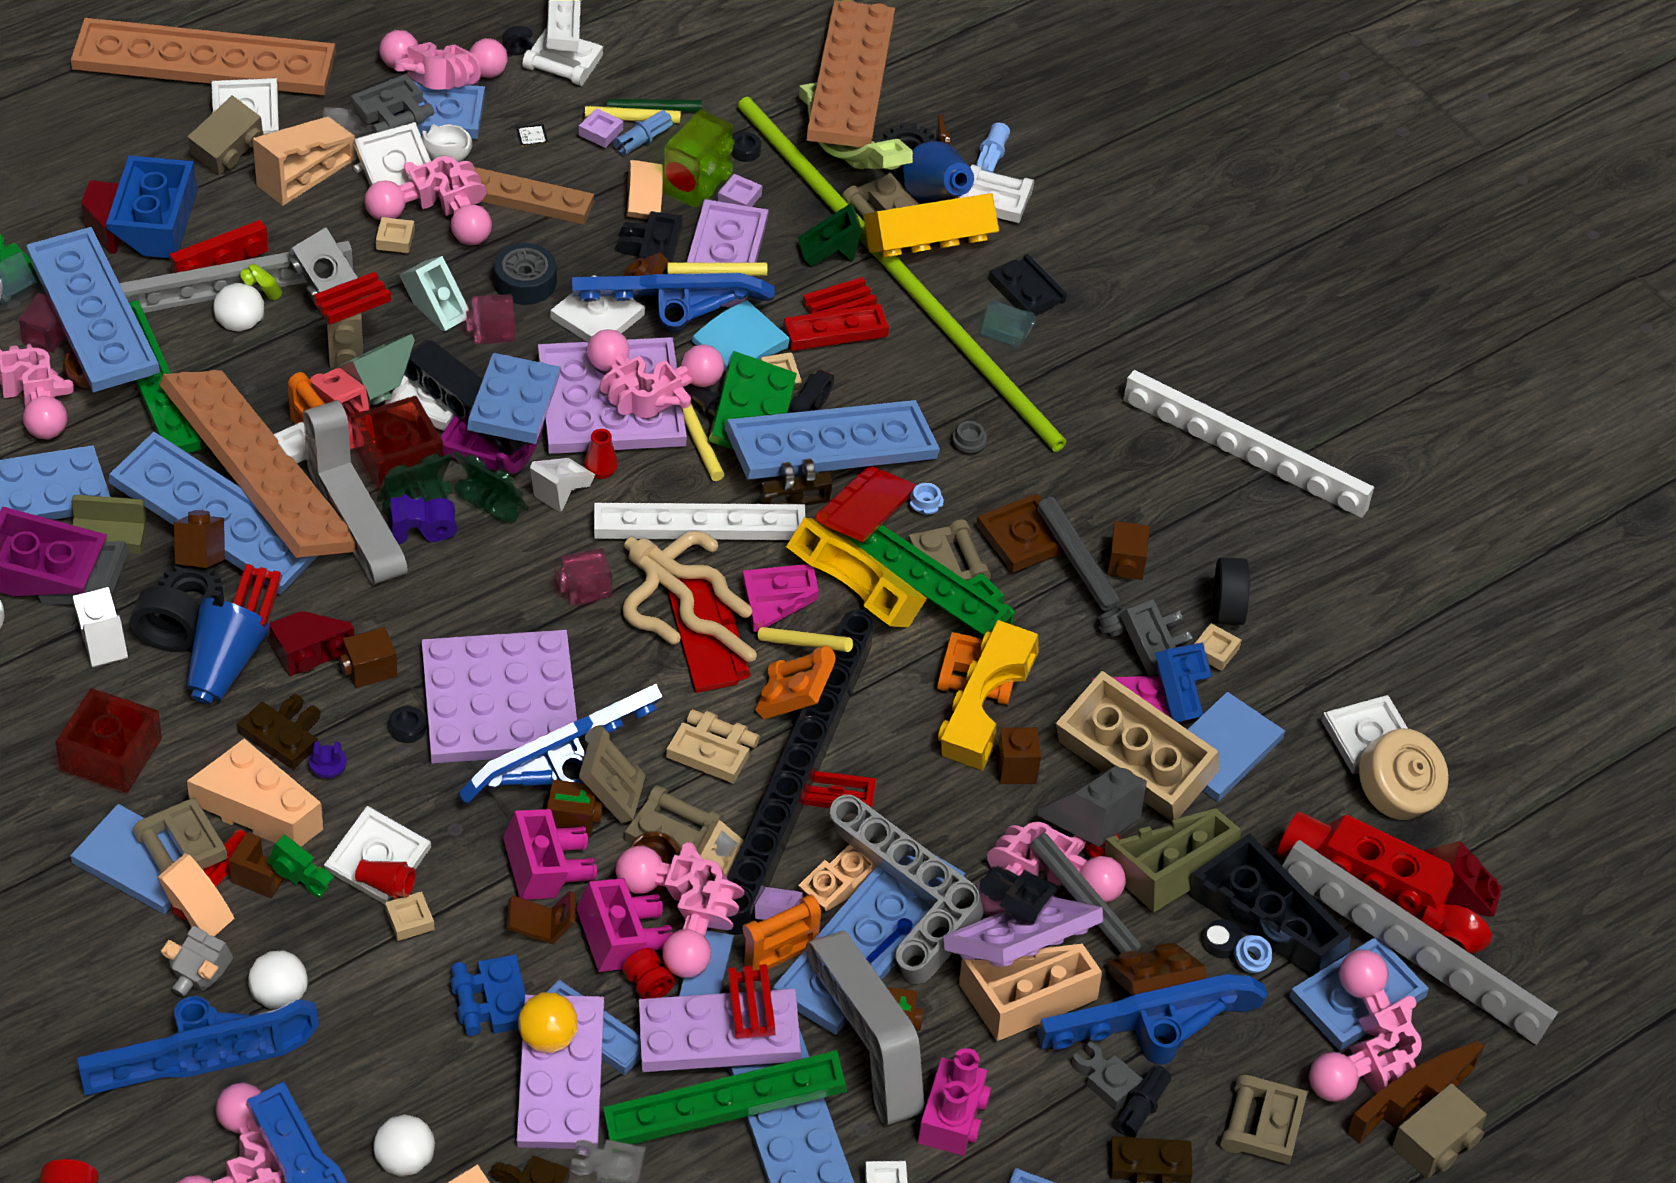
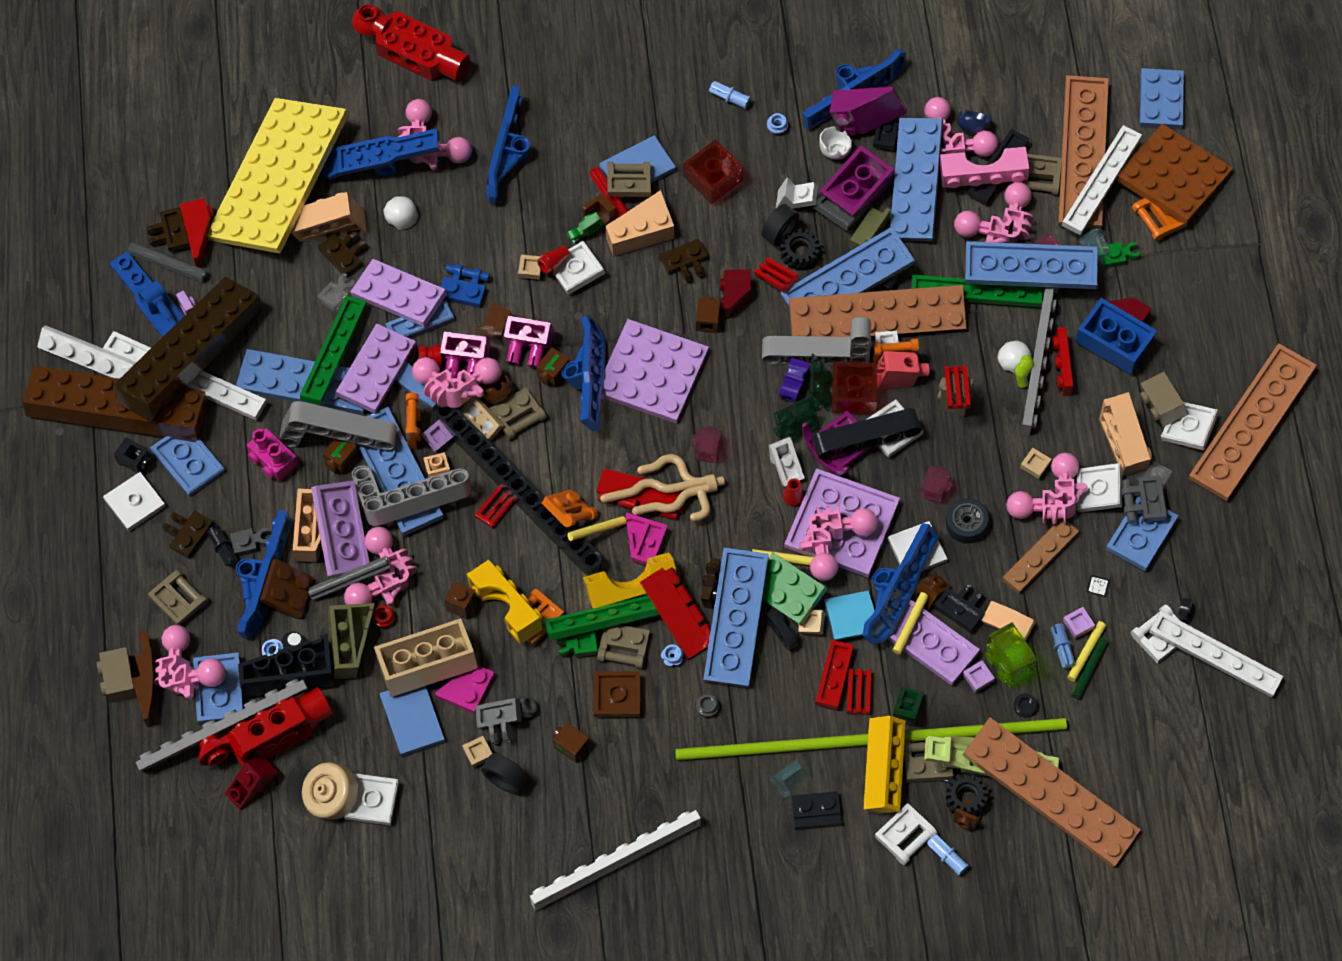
camera: 125 degrees right, 15 degrees up
light nougat slope [157,853,235,936] -> none
light grey piece [161,925,234,997] -> none
reddish brown brick [174,510,225,568] -> none
blue cone [186,598,271,705] -> none
white hair [248,950,308,1009] -> none
brick [288,227,358,302] -> none
dark purple plate [309,742,347,778] -> none
sand green slope [330,334,415,406] -> none
bright pink piece [379,30,508,90] -> none
black tile [389,706,426,743] -> none
light aqua slope [399,256,472,331] -> none
white hair [422,124,472,162] -> none
medium blue plate [467,353,560,444] -> none
yellow hair [518,992,578,1053] -> none
dark tan plate [579,725,645,823] -> none
white plate [594,503,805,540] -> none
tan plate [666,709,760,784] -> none
red tile [728,964,776,1039] -> none
clear blue hinge [866,918,913,965] -> none
blue cone [903,141,974,204] -> none
black hinge [979,866,1058,924] -> none
dark grey axle [1037,497,1120,612] -> none
dark grey slope [1038,766,1147,846] -> none
blue plate [1155,642,1212,722] -> none

